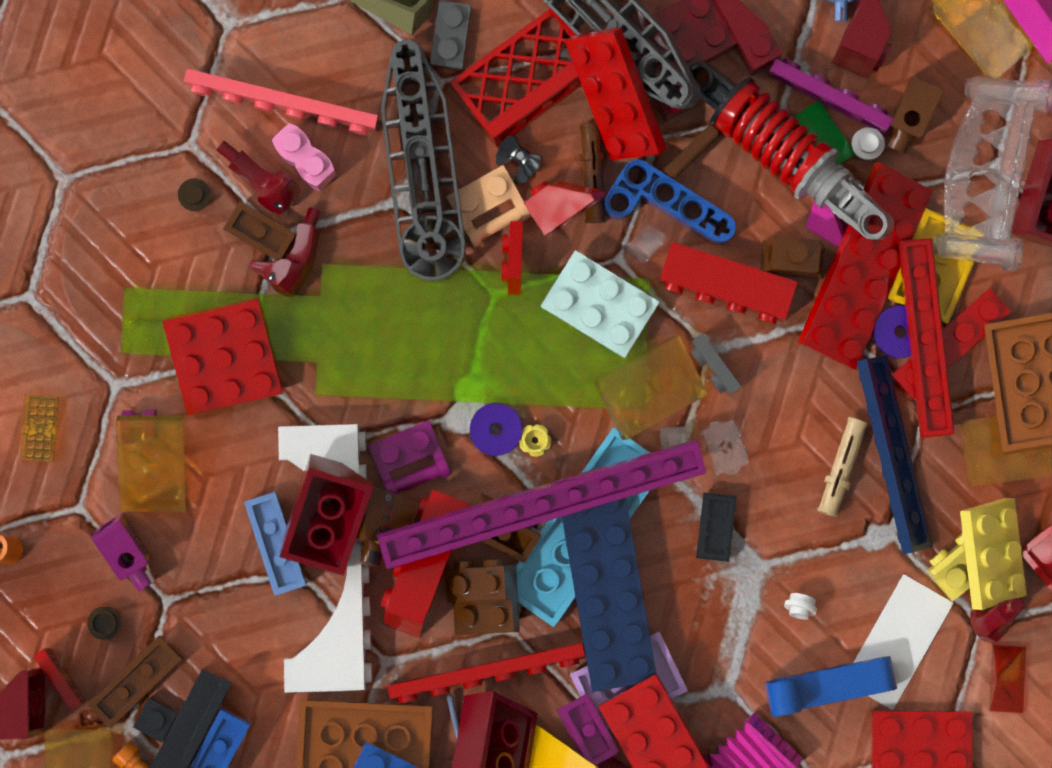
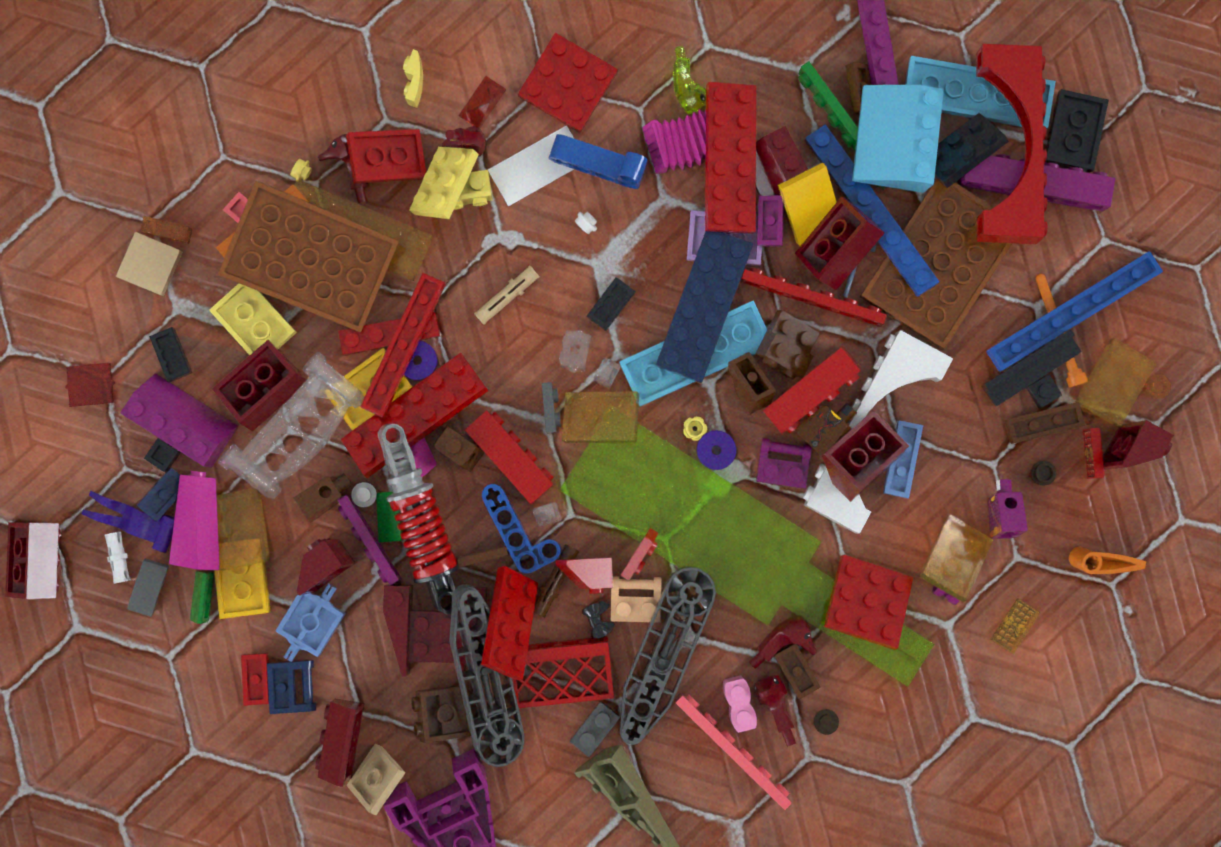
camera: 155 degrees left, 0 degrees up
magenta plate [377,439,706,569] -> none
light aqua plate [541,250,659,359] -> none
dark blue plate [856,355,933,554] -> none

